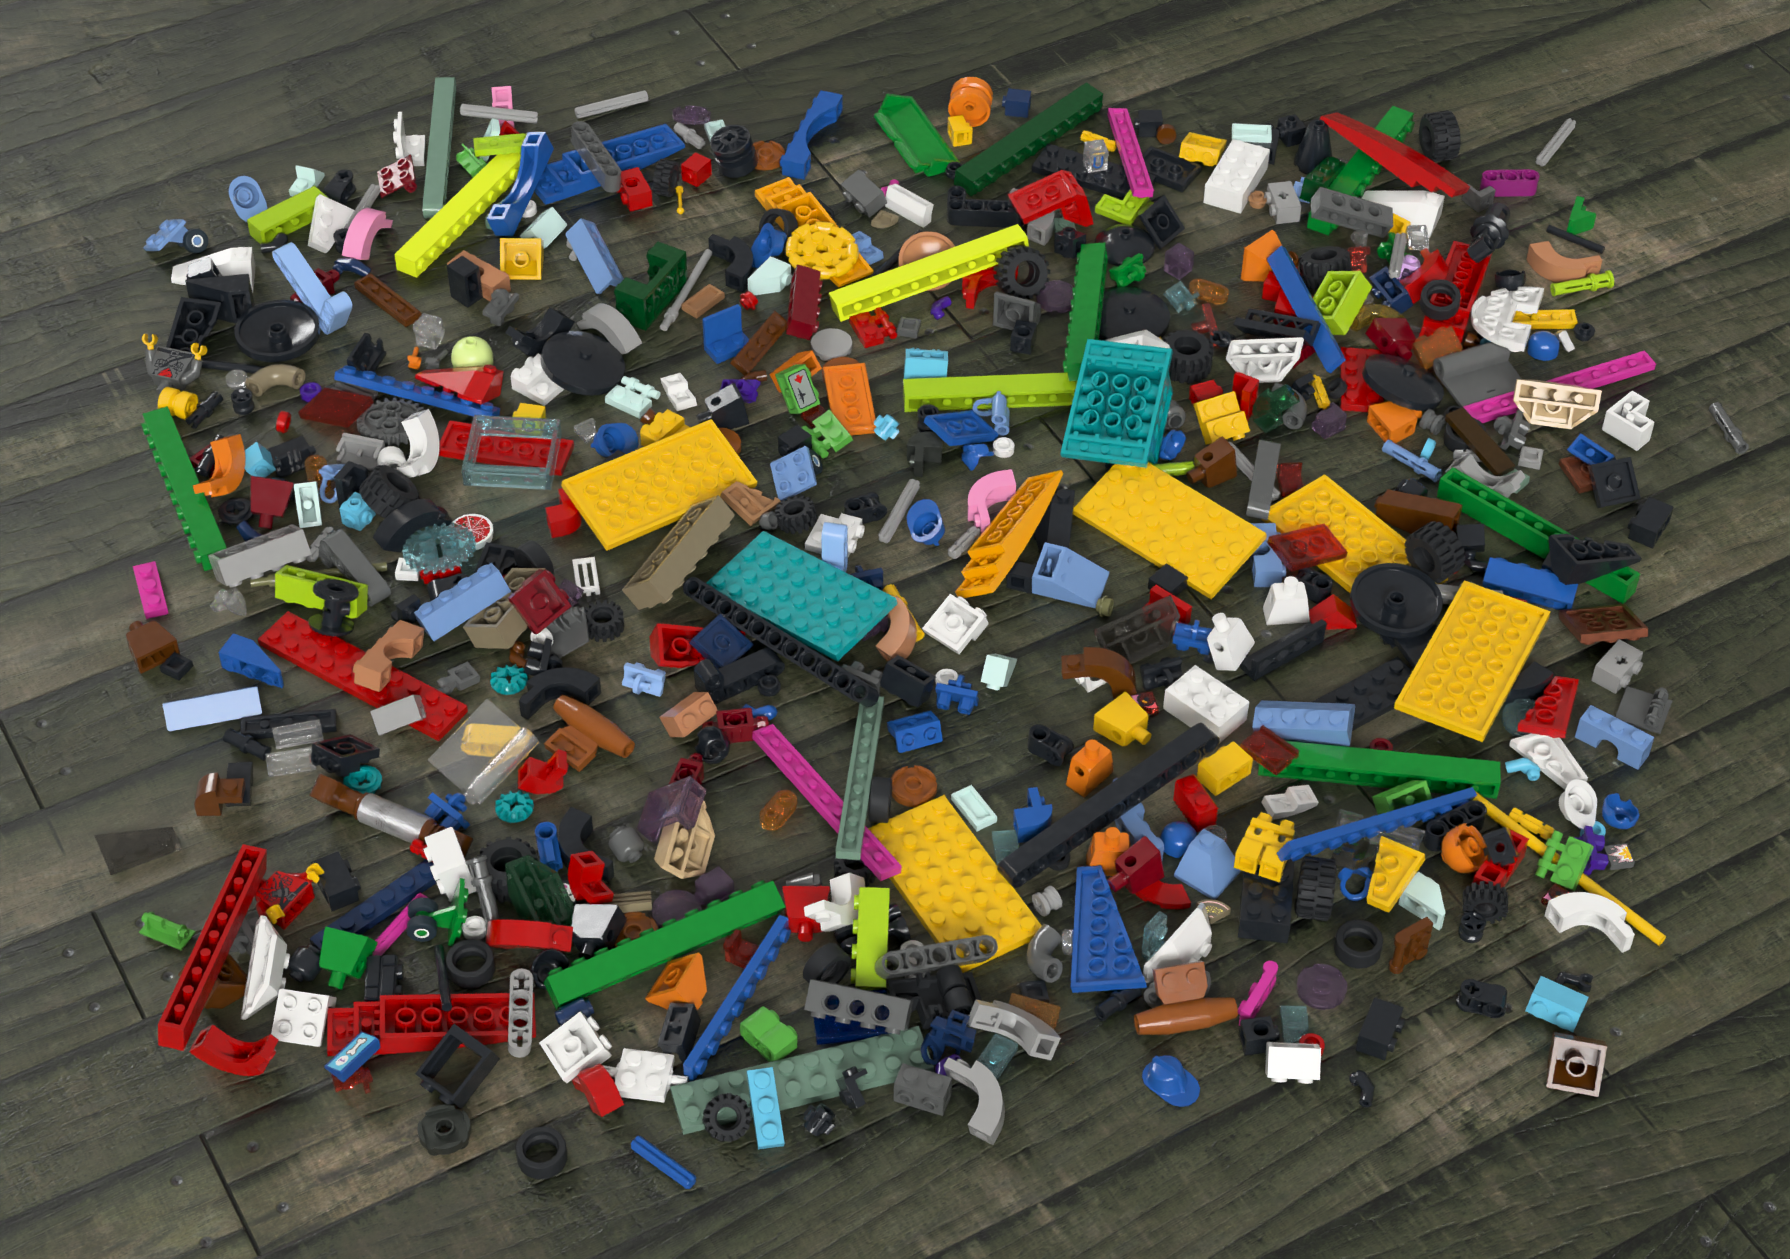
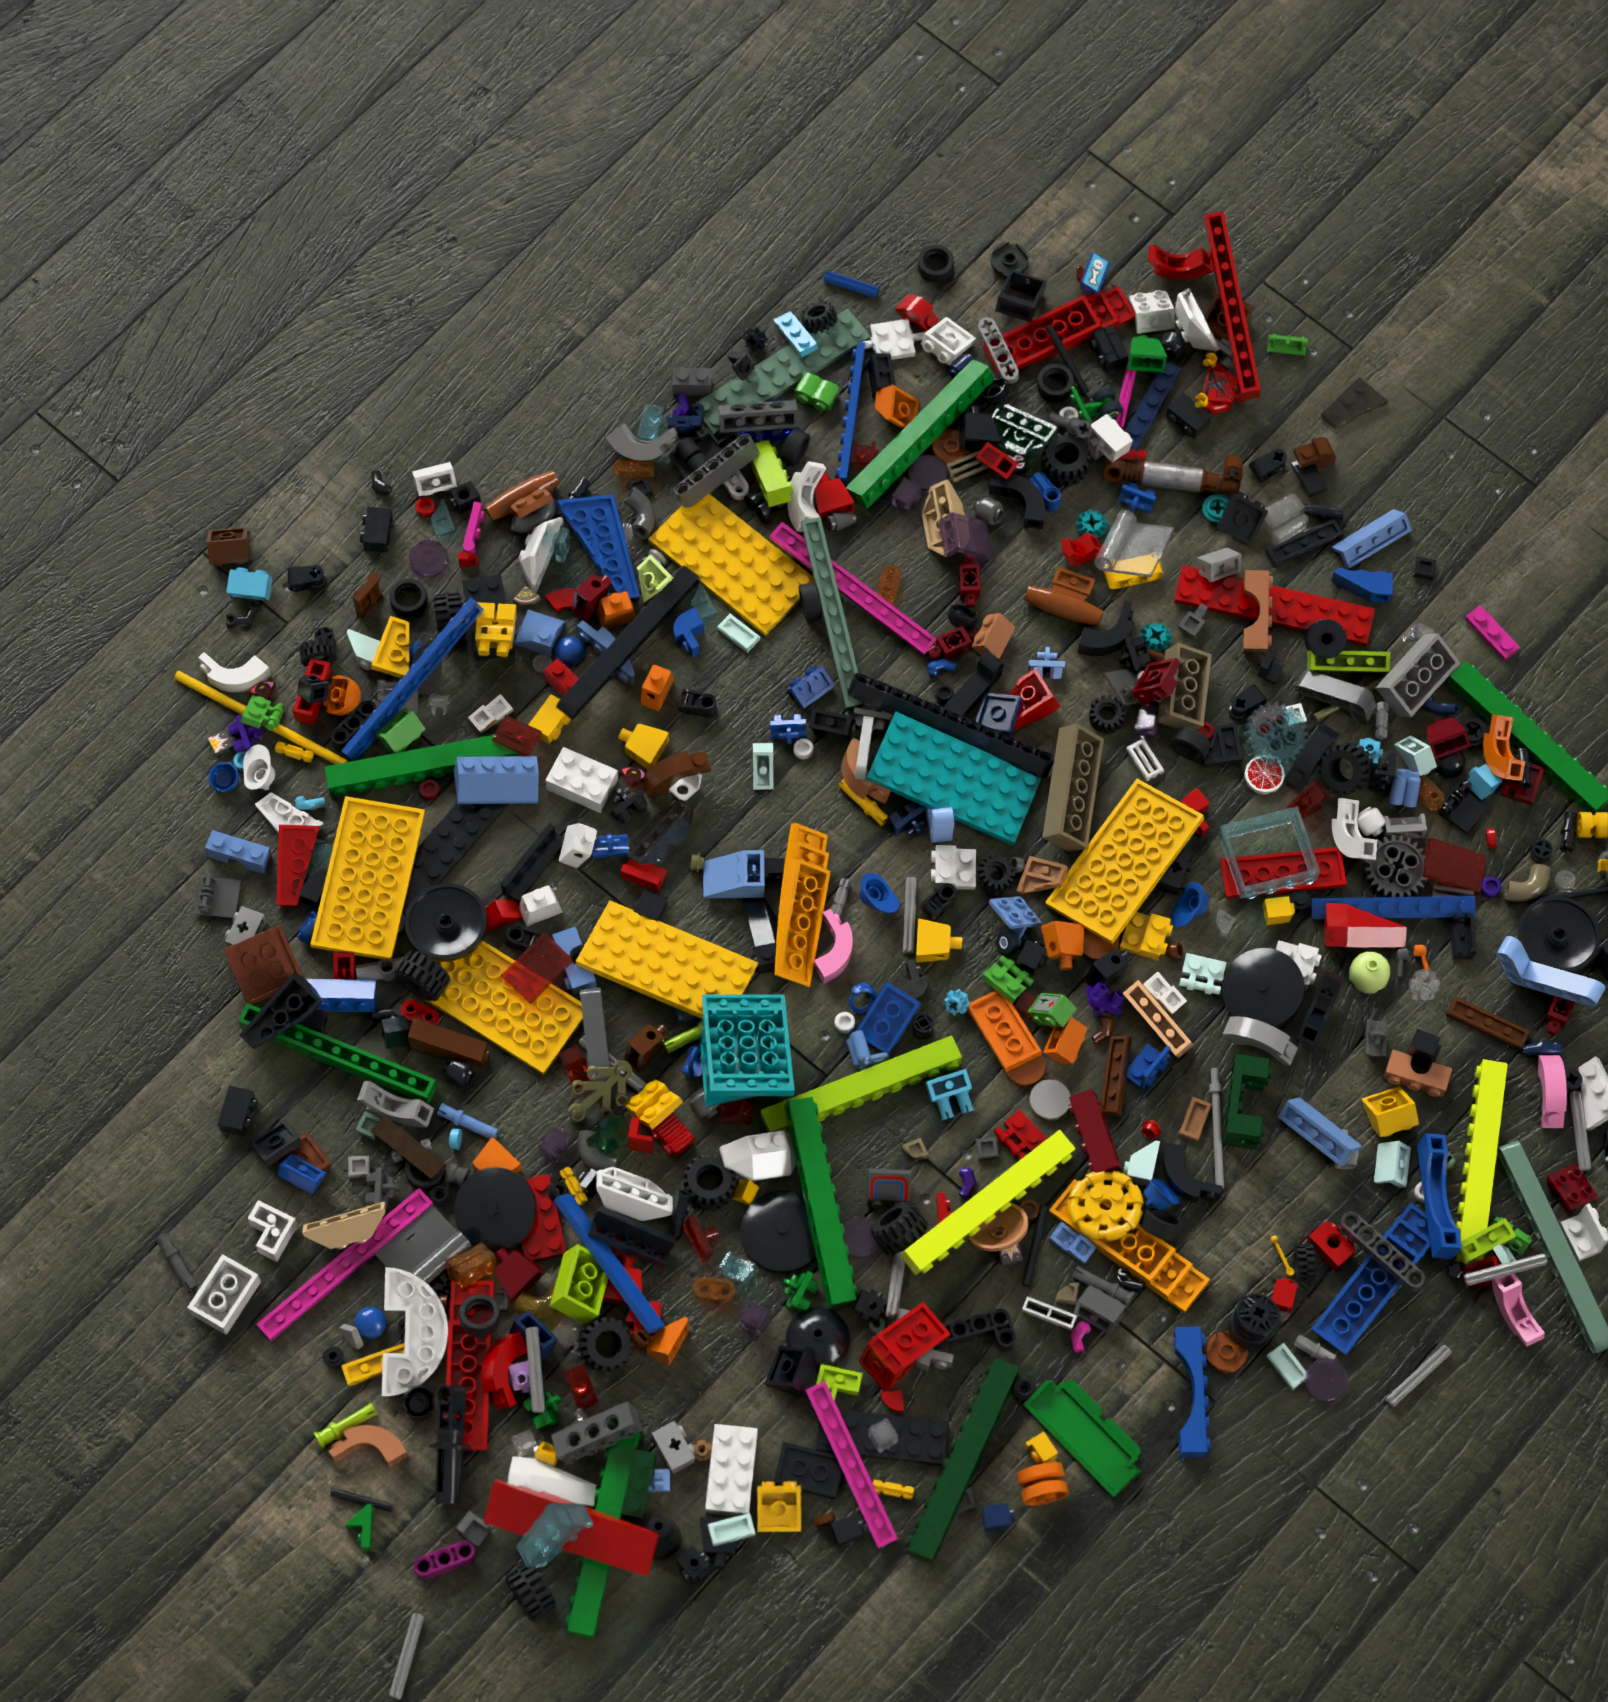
camera: 160 degrees right, 20 degrees up
reddish brown torso [126,621,180,674] -> none
medium blue slope [414,563,511,641] -> none
red arch [486,920,573,952] -> none
dark orange tile [891,765,937,807] -> none
white plate [922,594,989,654] -> none
light grey arch [944,1057,1005,1145] -> none
black brick [1010,320,1037,355] -> none
blue piece [1142,1055,1200,1107] -> none
none -> white brick [187,1254,261,1335]
none -> blue hair [296,911,317,943]
none -> red tile [458,552,479,568]
none -> clear light blue wedge [516,1503,593,1567]
none -> olive plant [568,1061,632,1122]
none -> yellowish green slope [637,554,673,603]
none -> beam [855,716,874,780]
none -> light grey axle [886,1250,905,1318]
none -> dark tan tile [901,1137,929,1159]
none -> yellow torso [916,919,962,963]
none -> orange torso [1041,921,1084,970]
none -> dark grey pin [1072,1266,1135,1310]
none -> light nougat brick [1123,980,1194,1058]
none -> black piece [1248,449,1287,483]
none -> clear red slope [1286,781,1328,822]

